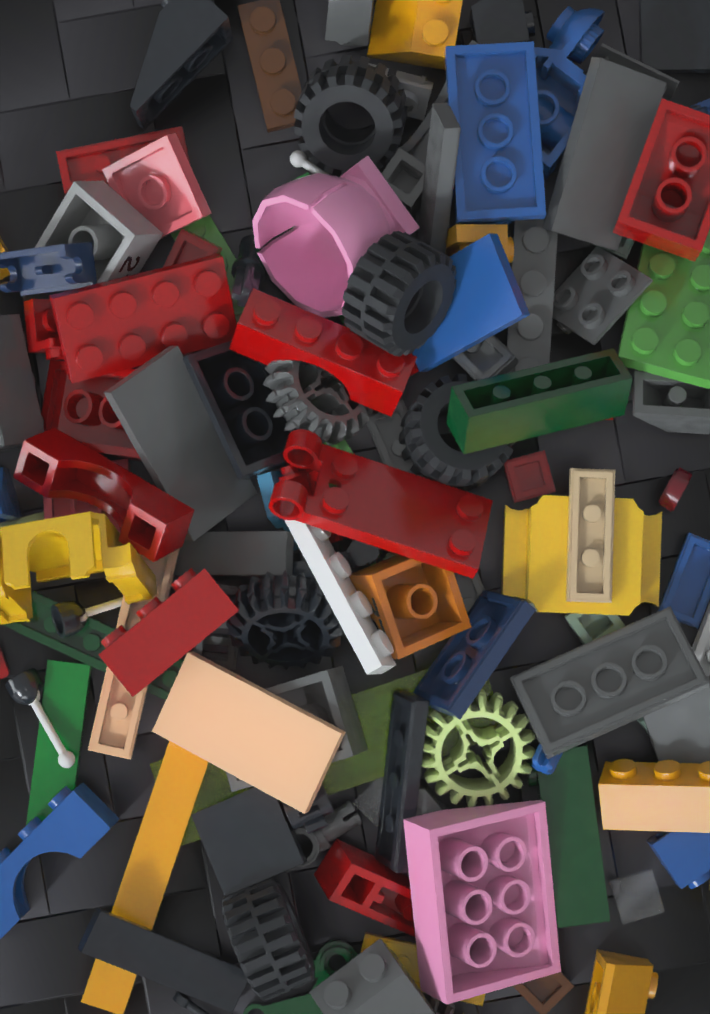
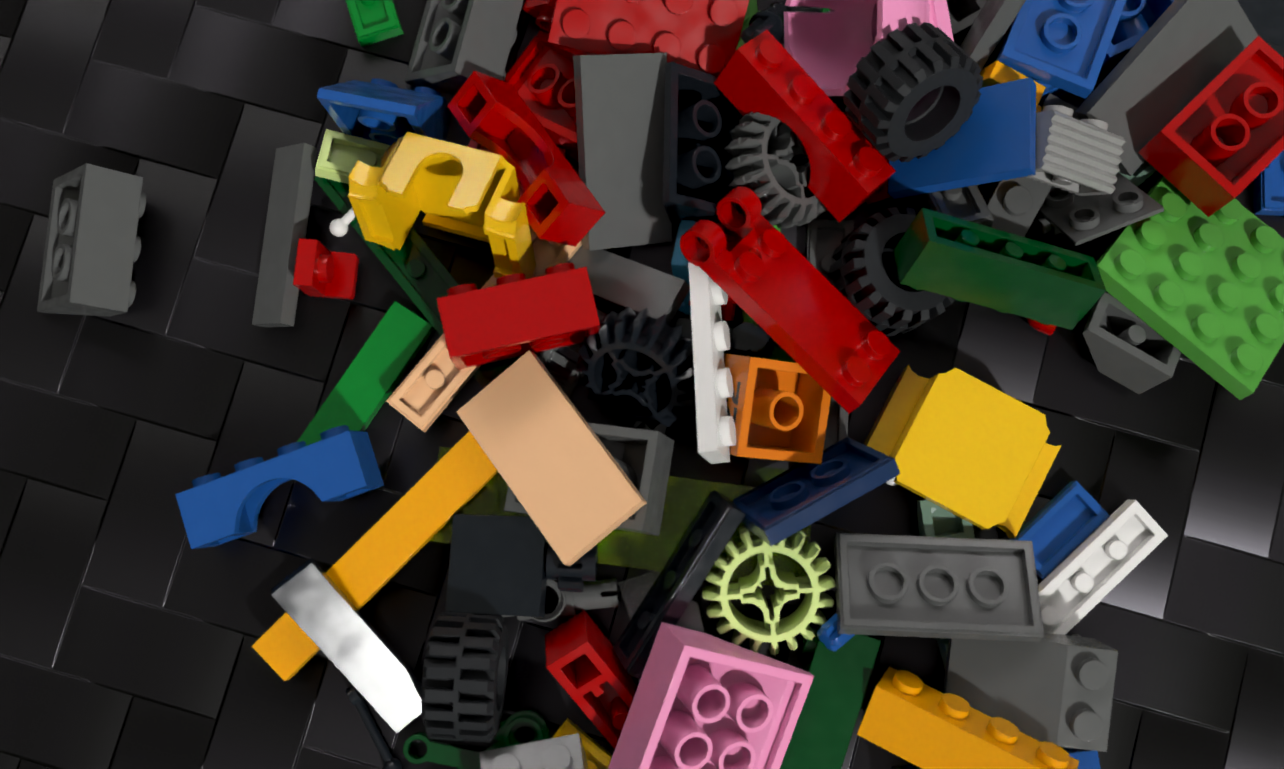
camera: 30 degrees right, 5 degrees down
hinge [5,668,75,768] -> none
black hinge [51,597,123,638] -> none
red tile [503,450,556,504] -> none
tan tile [566,468,615,603] -> none
dark red tile [659,467,693,512] -> none
none -> light grey brick [1026,105,1126,196]

